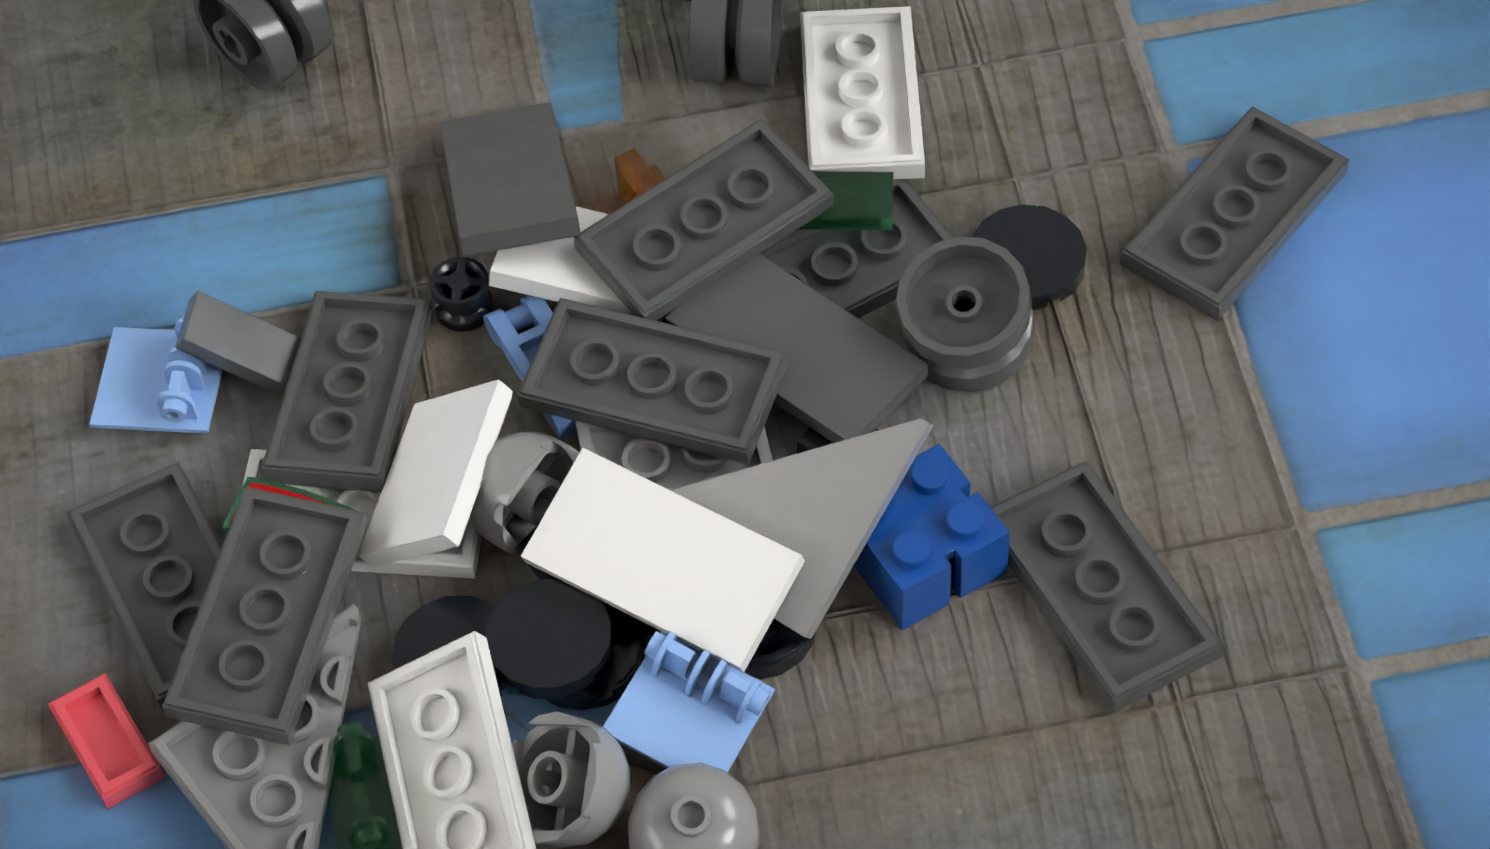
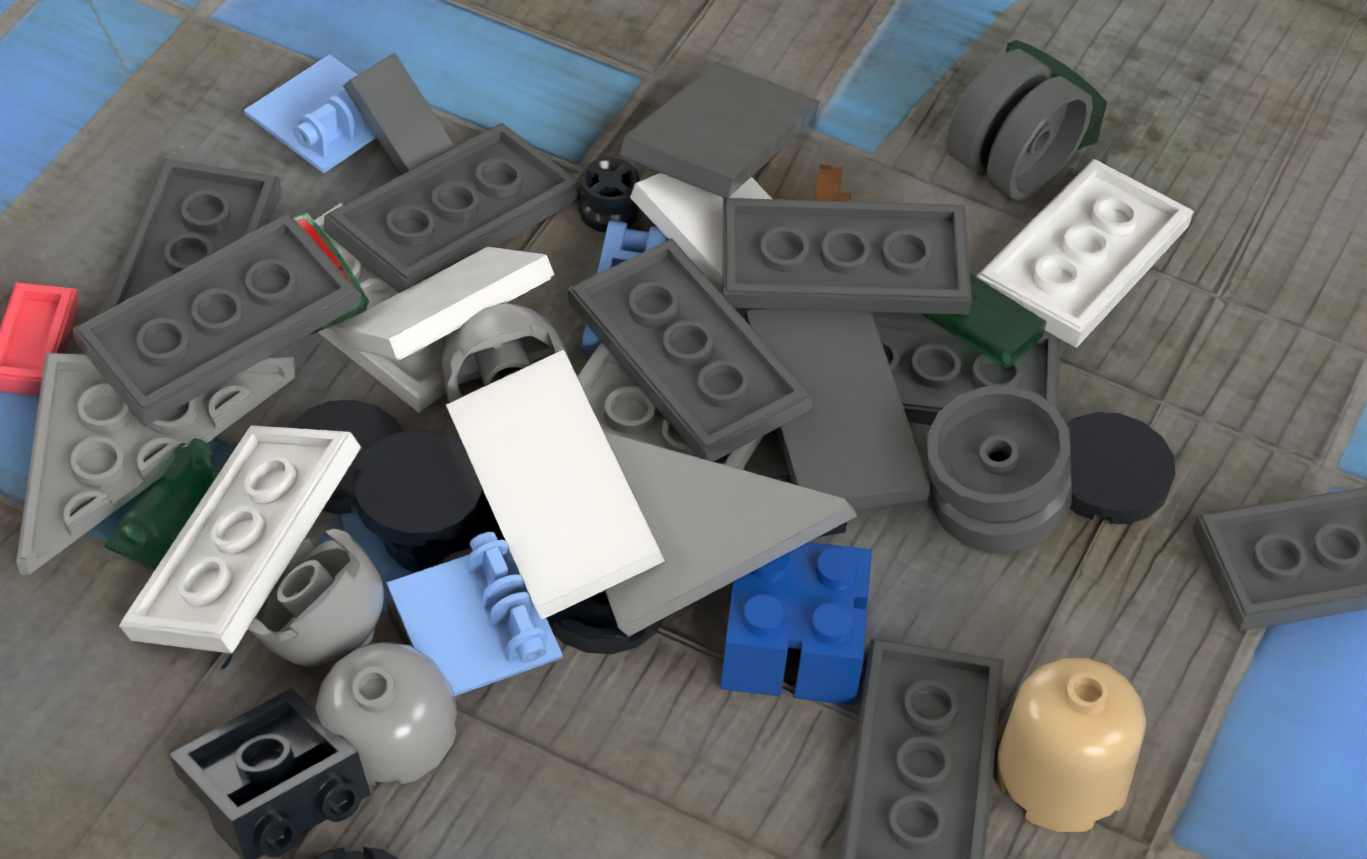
camera: 30 degrees right, 5 degrees down
none -> tan cylinder [994,658,1146,832]

